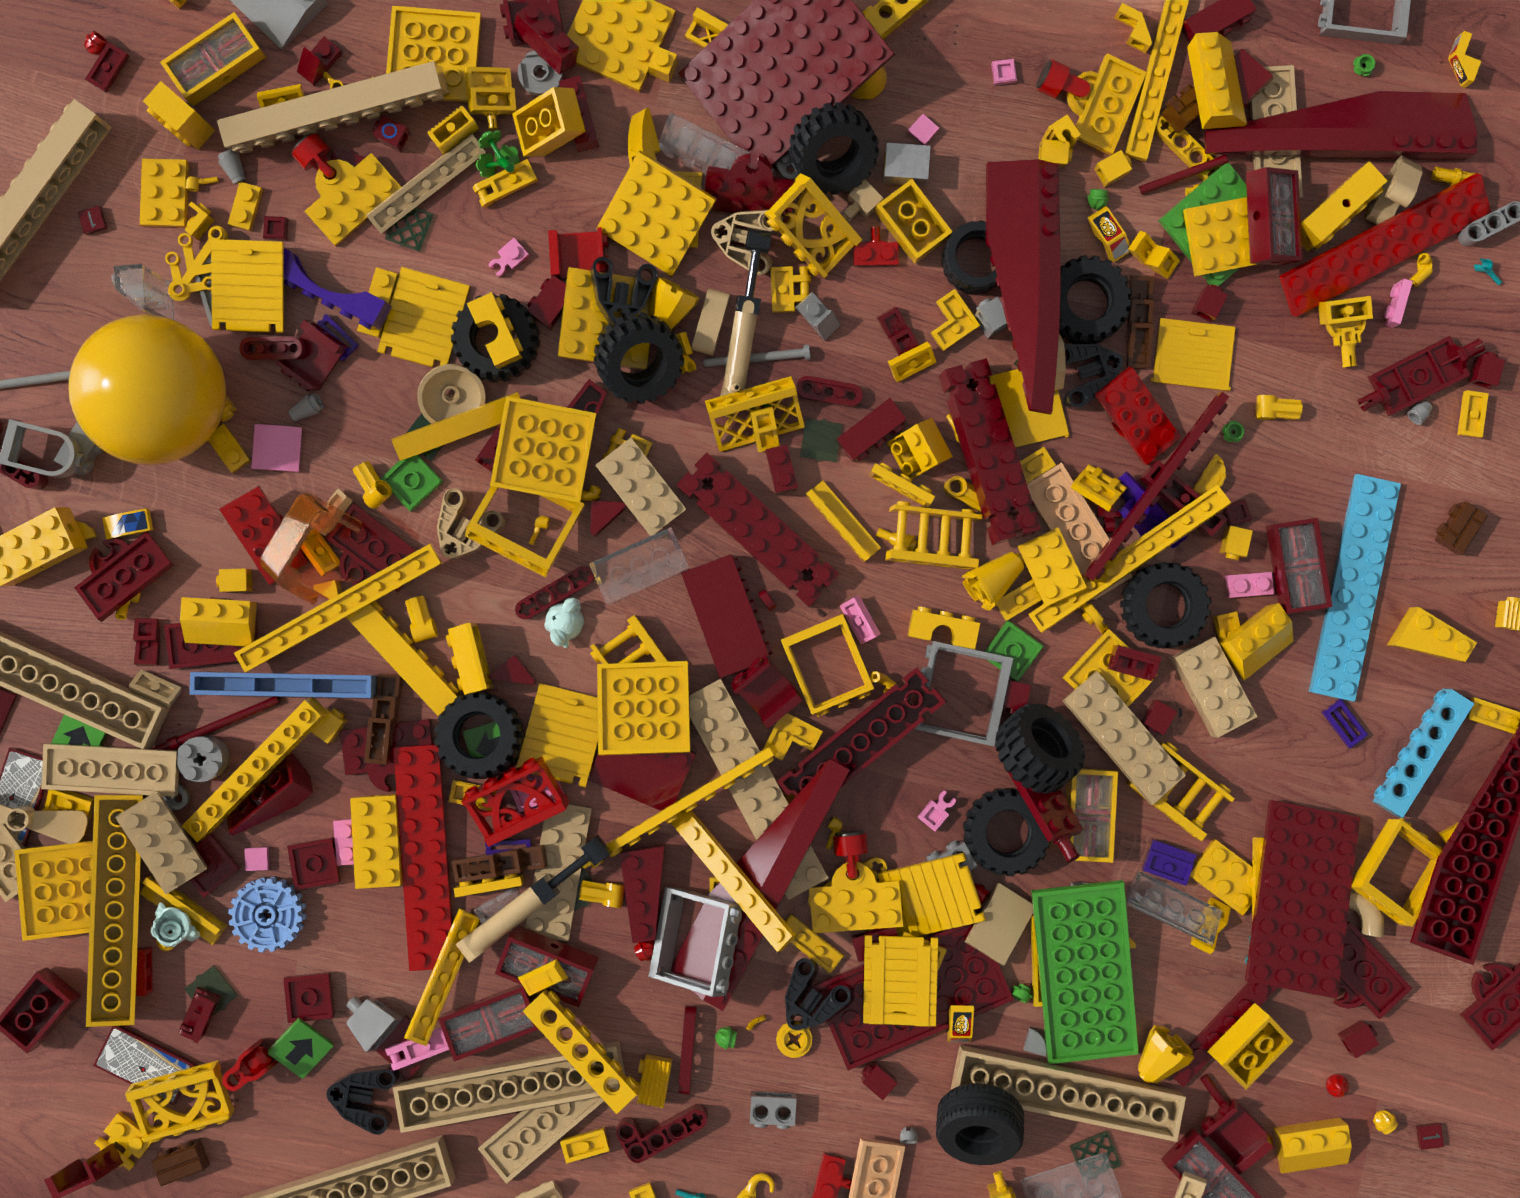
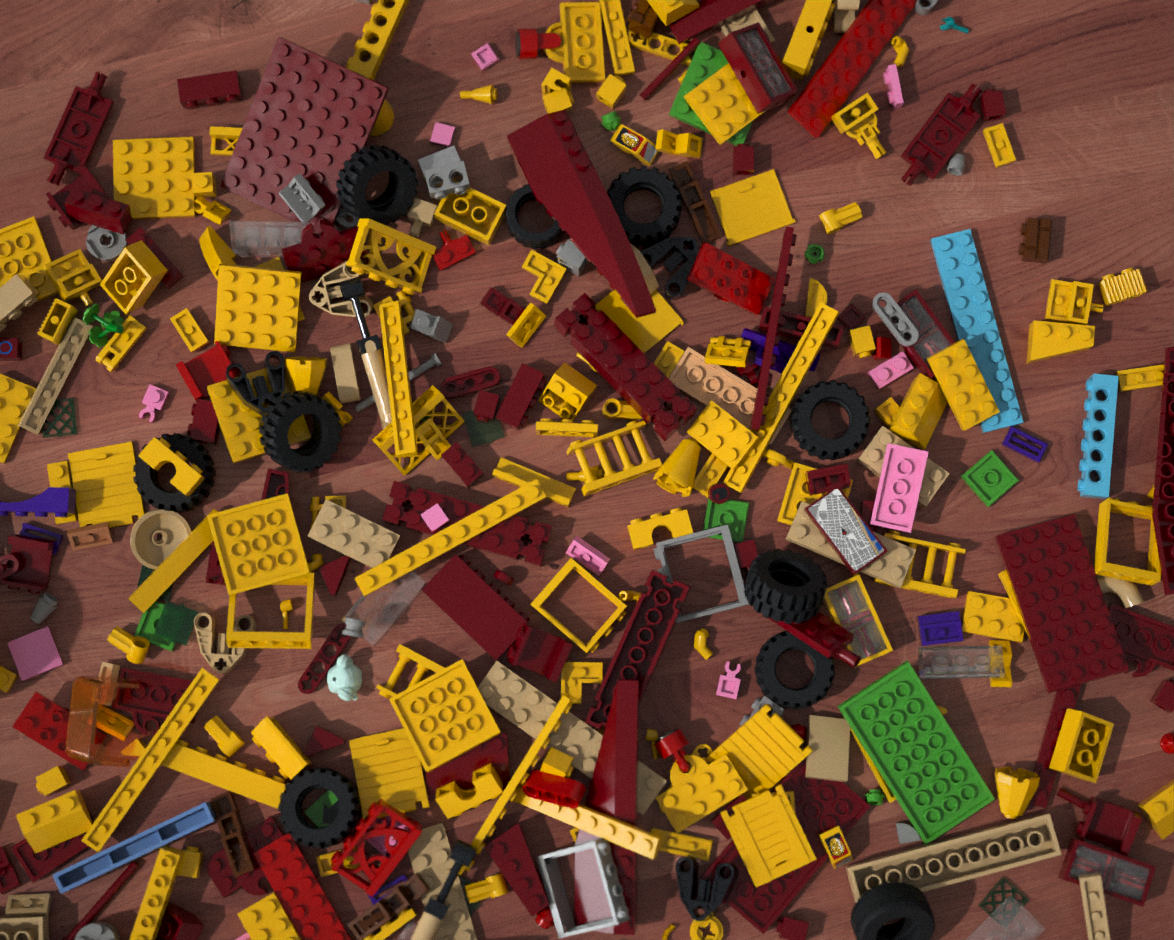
camera: 30 degrees left, 5 degrees down
none -> nougat plate [67,522,113,551]
none -> clear green piece [154,601,199,646]
none -> yellow plate [170,308,210,353]
none -> yellow plate [194,196,231,225]
none -> light grey bracket [279,173,326,224]
none -> light grey wheel [342,618,366,638]
none -> yellow plate [354,479,547,597]
none -> yellow plate [379,301,418,458]
none -> bright pink tile [421,503,449,532]
none -> light grey brick [424,161,470,200]
none -> yellow arch [436,763,503,819]
none -> yellow cone [460,84,498,104]
none -> dark red brick [473,390,500,423]
none -> red beam [522,770,586,809]
none -> yellow brick [540,747,574,779]
none -> yellow arm [694,628,713,660]
none -> dark red tile [708,483,730,504]
none -> tile [804,485,887,576]
none -> bright pink plate [870,443,928,533]
none -> light grey plate [872,292,919,347]
none -> red slope [874,337,891,360]
none -> yellow plate [927,339,1000,431]
none -> bright green tile [961,450,1019,508]
none -> yellow plate [1044,279,1104,325]

